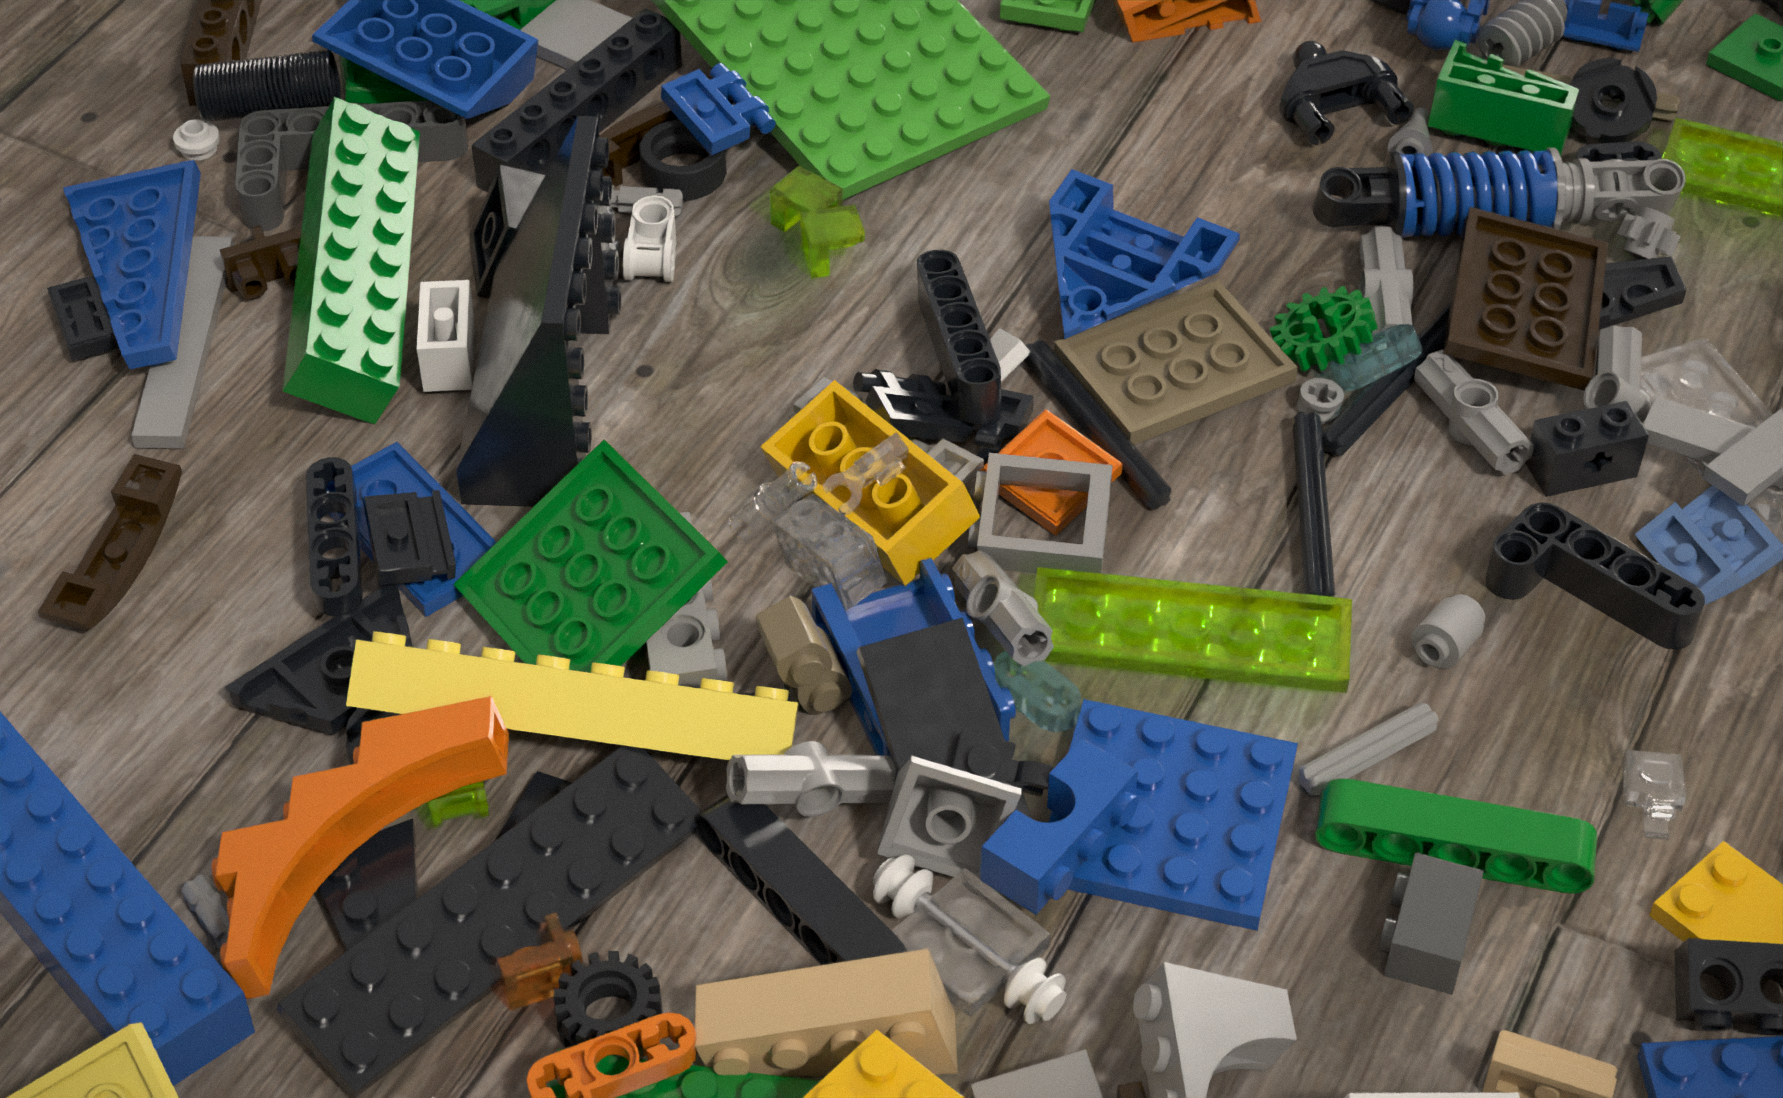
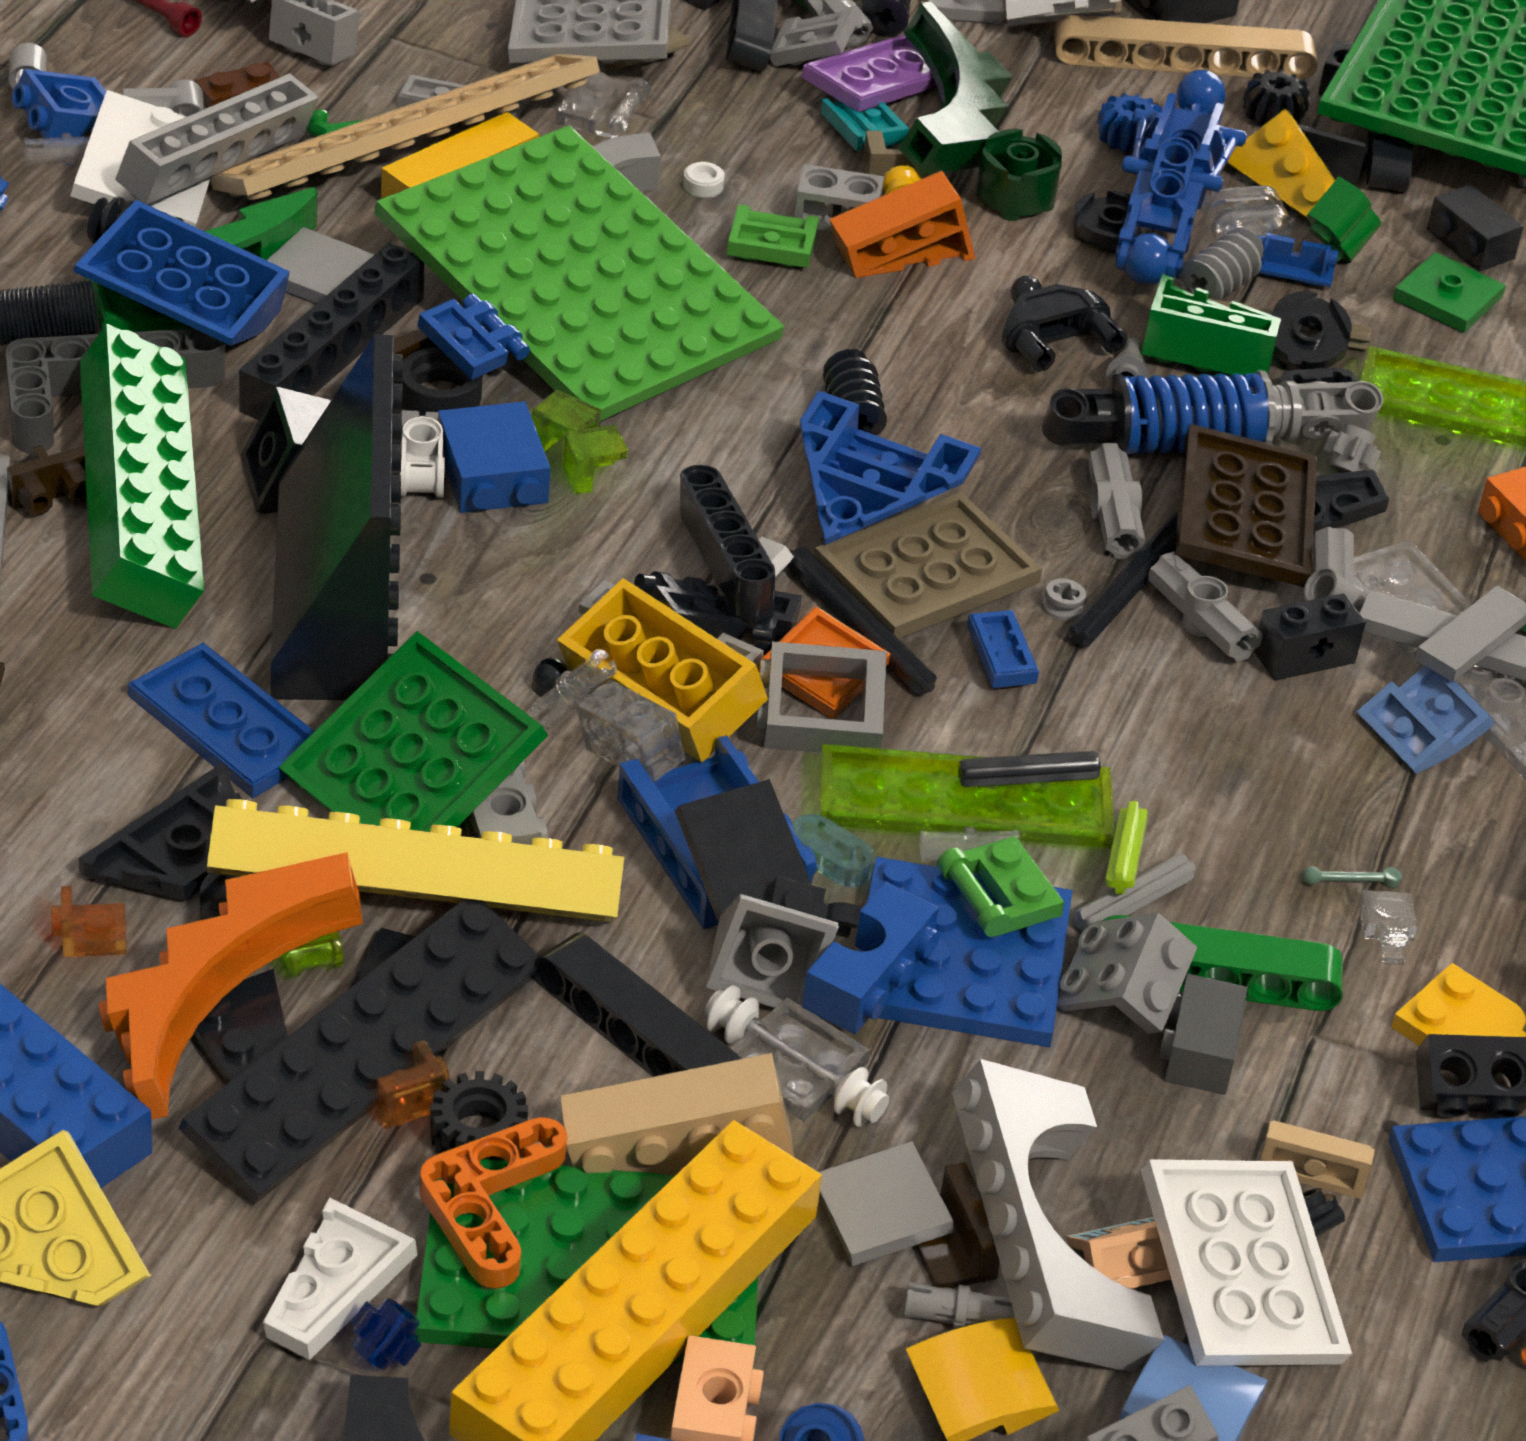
camera: 10 degrees left, 5 degrees down
light grey axle [182,874,230,950] -> none
black beam [306,457,363,616] -> none
black plate [364,490,456,585] -> none
white brick [417,280,475,392] -> none
light grey piece [726,741,896,817] -> none
dark tan brick [756,596,852,715] -> none
clear plate [823,432,909,516] -> none
light grey piece [952,549,1054,667] -> none
green gear [1270,286,1378,371] -> none
black axle [1293,411,1335,609] -> none
clear light blue beam [1330,324,1423,390] -> none
light grey brick [1412,594,1485,669] -> none
black beam [1486,502,1705,650] -> none
none -> clear orange bracket [51,886,127,957]
none -> blue brick [438,401,550,513]
none -> black hinge [532,657,571,699]
none -> black piece [822,349,887,436]
none -> clear pin [919,827,1020,862]
none -> bright green plate [937,836,1064,937]
none -> black axle [958,751,1101,788]
none -> blue plate [967,610,1039,688]
none -> light grey bracket [1057,912,1197,1034]
none -> lime axle [1105,801,1148,895]
none -> sand green hinge [1302,866,1402,888]

